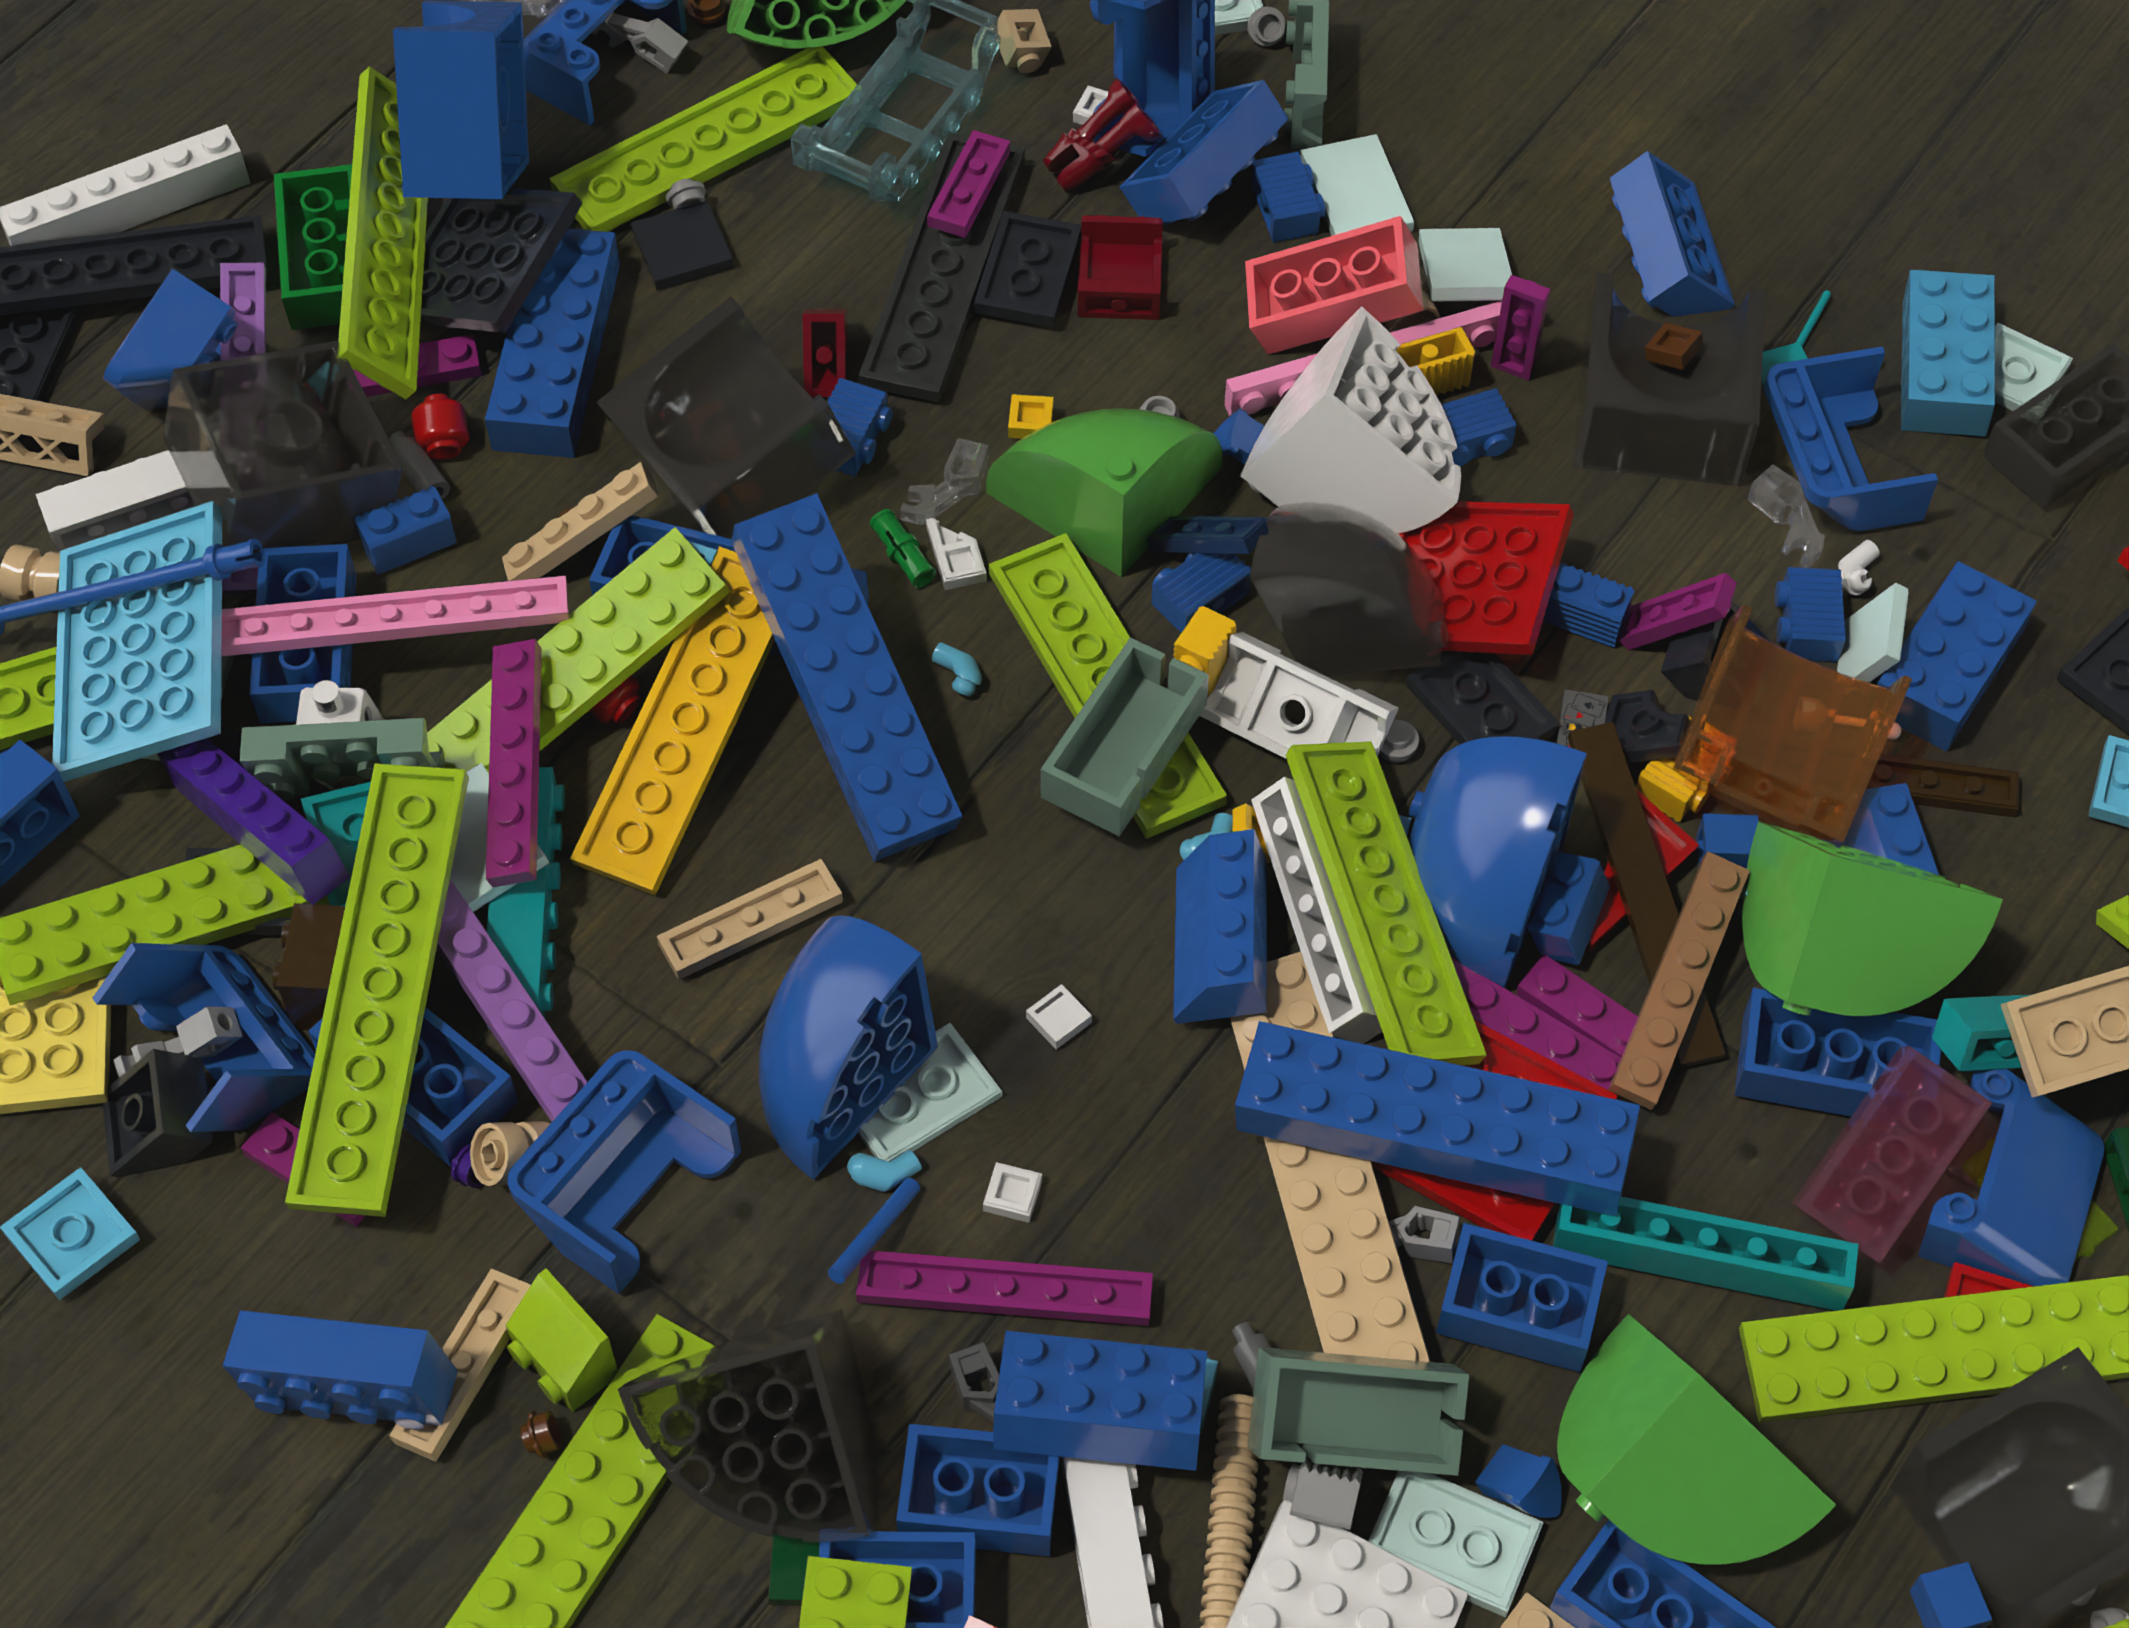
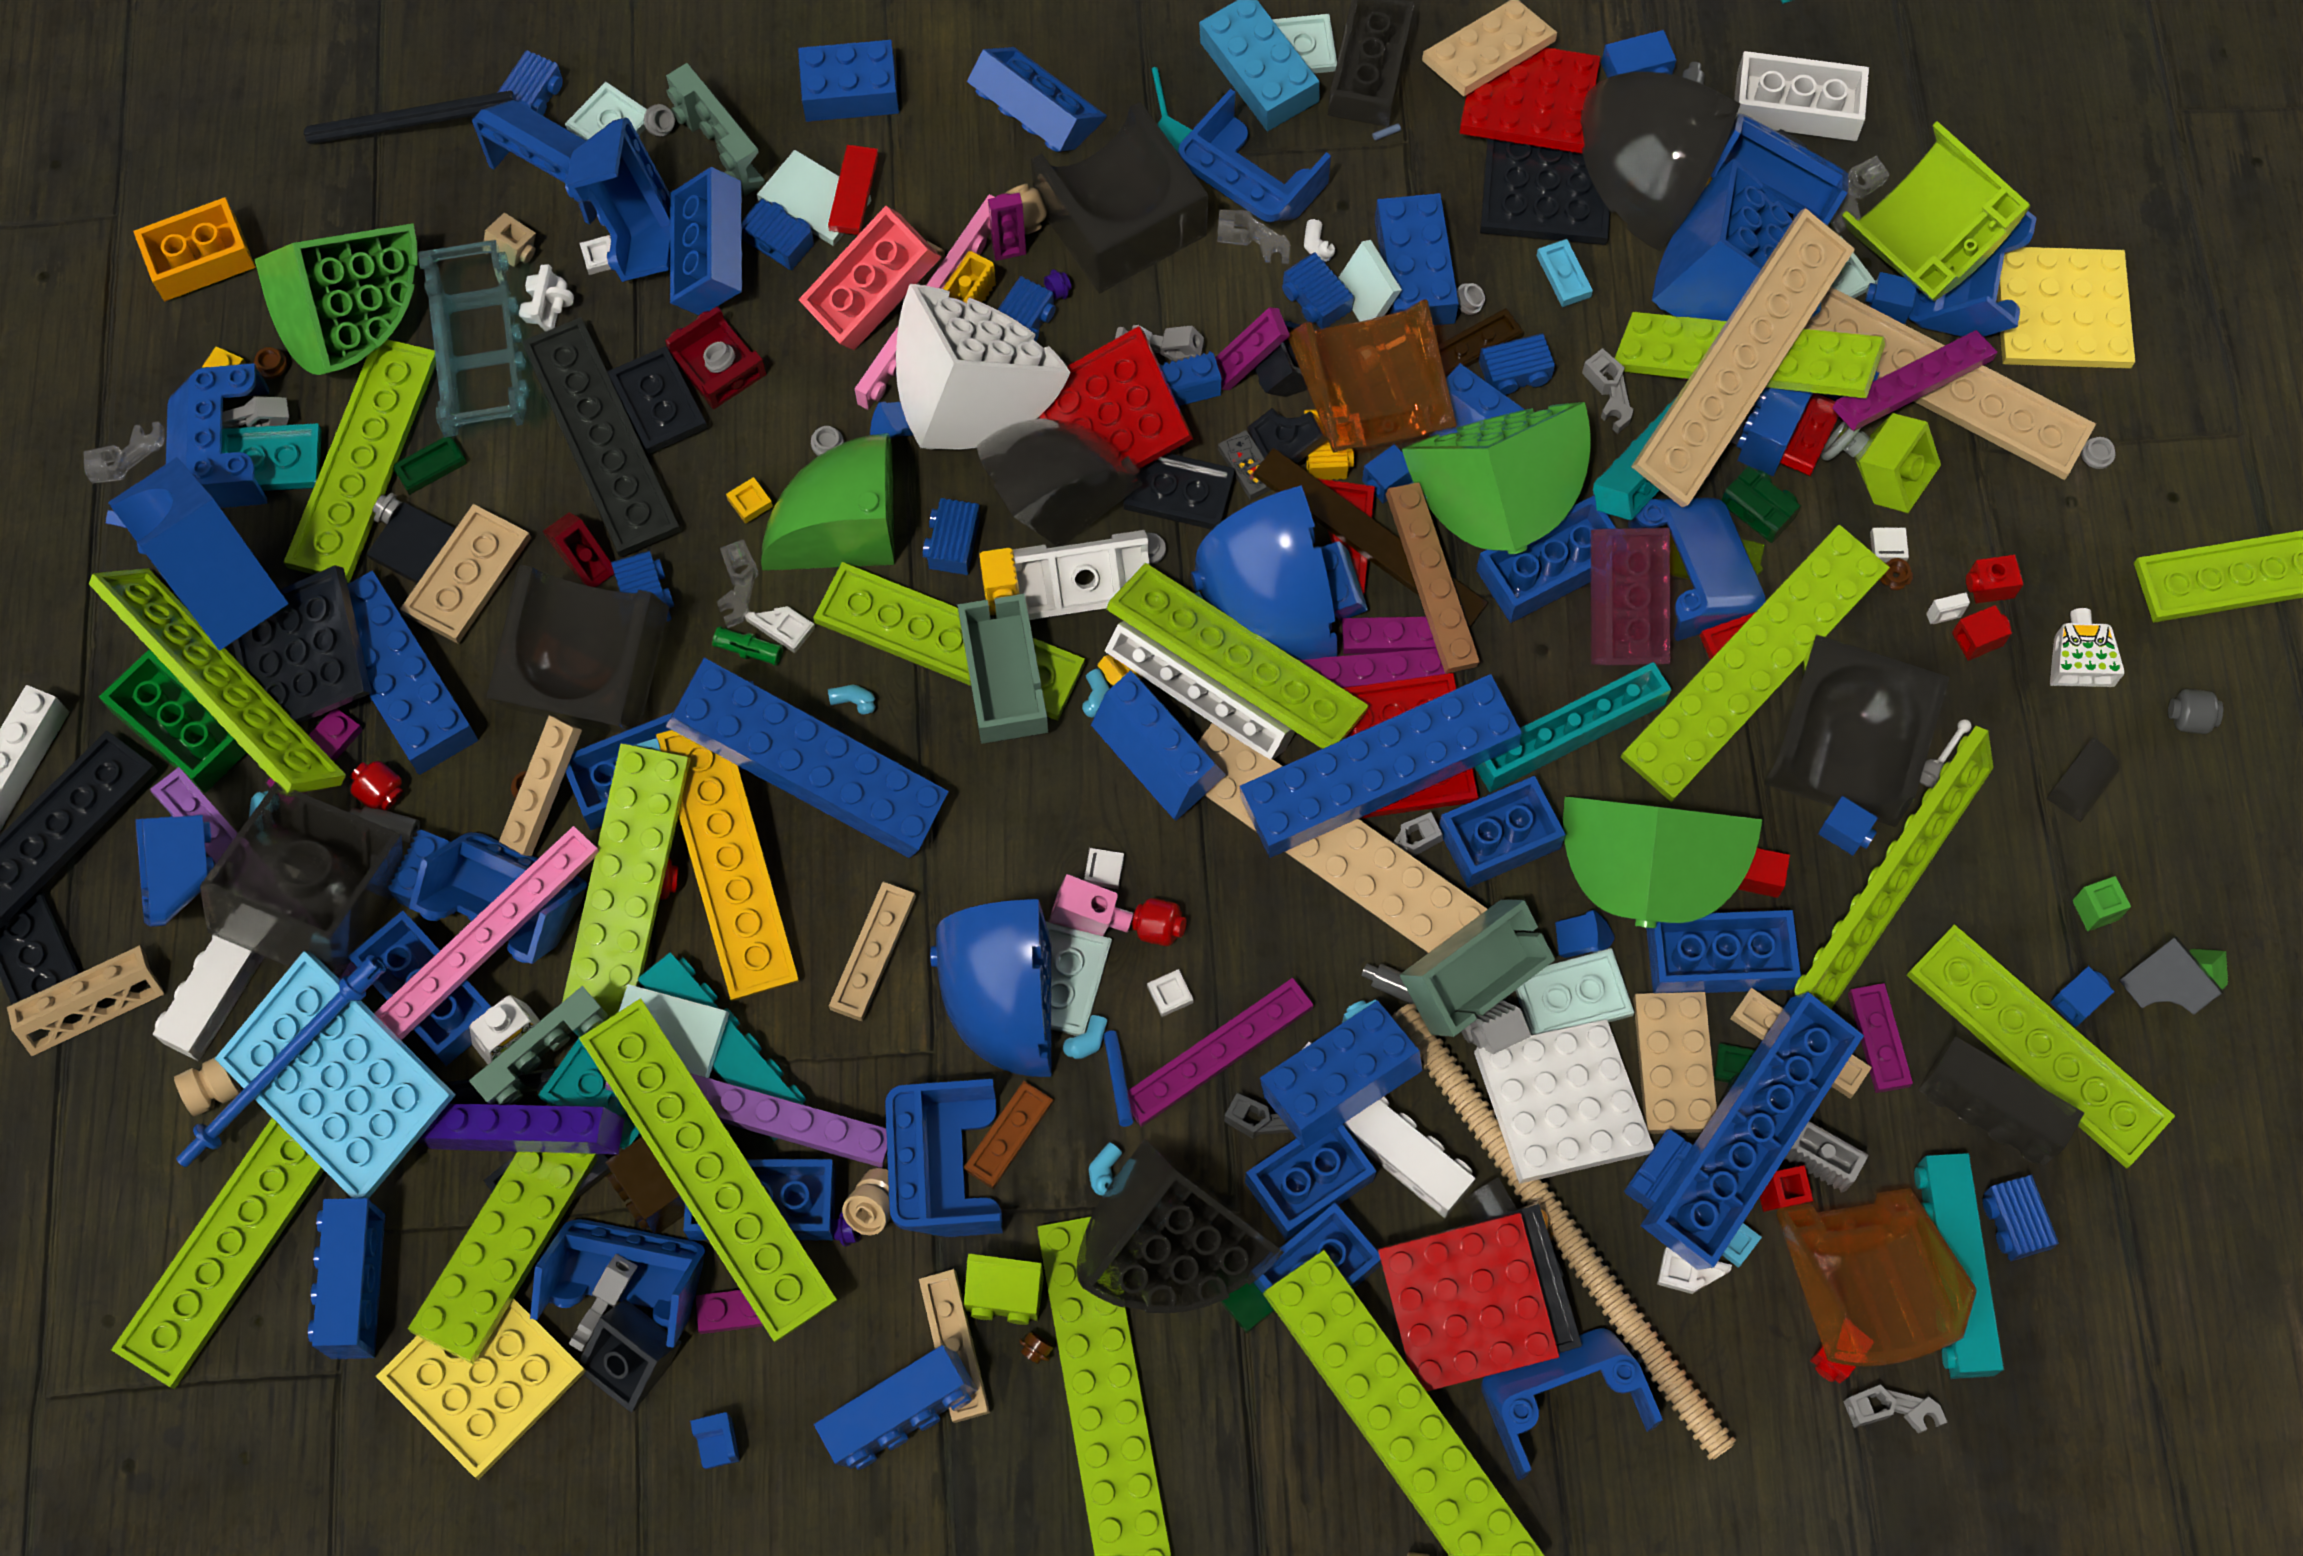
camera: 40 degrees left, 10 degrees up
medium azure plate [0,1167,140,1301] -> none
magenta plate [486,639,542,888] -> none
magenta plate [927,130,1010,238] -> none
dark red piece [1043,78,1163,192] -> none
dark blue tile [1147,516,1274,554] -> none
light aqua tile [1419,228,1512,302] -> none
reddish brown plate [1644,323,1703,370] -> none
none -> teal plate [222,423,322,491]
none -> dark green tile [393,434,467,495]
none -> tan plate [400,504,531,644]
none -> blue windscreen [409,832,587,964]
none -> white hips [519,264,574,332]
none -> blue panel [690,1412,740,1469]
none -> light grey plate [703,342,735,373]
none -> blue brick [798,40,899,122]
none -> red tile [828,145,879,235]
none -> dark orange tile [963,1081,1053,1190]
none -> tan head [1006,184,1048,234]
none -> dark purple plate [1044,269,1071,300]
none -> bright pink torso [1049,874,1133,936]
none -> medium azure arm [1088,1142,1122,1196]
none -> light grey piece [1115,325,1204,362]
none -> red head [1132,898,1186,947]
none -> sand blue piece [1372,123,1401,141]
none -> light grey plate [1456,283,1485,315]
none -> blue brick [1479,333,1555,395]
none -> light grey piece [1582,348,1634,434]
none -> red brick [1738,848,1790,898]

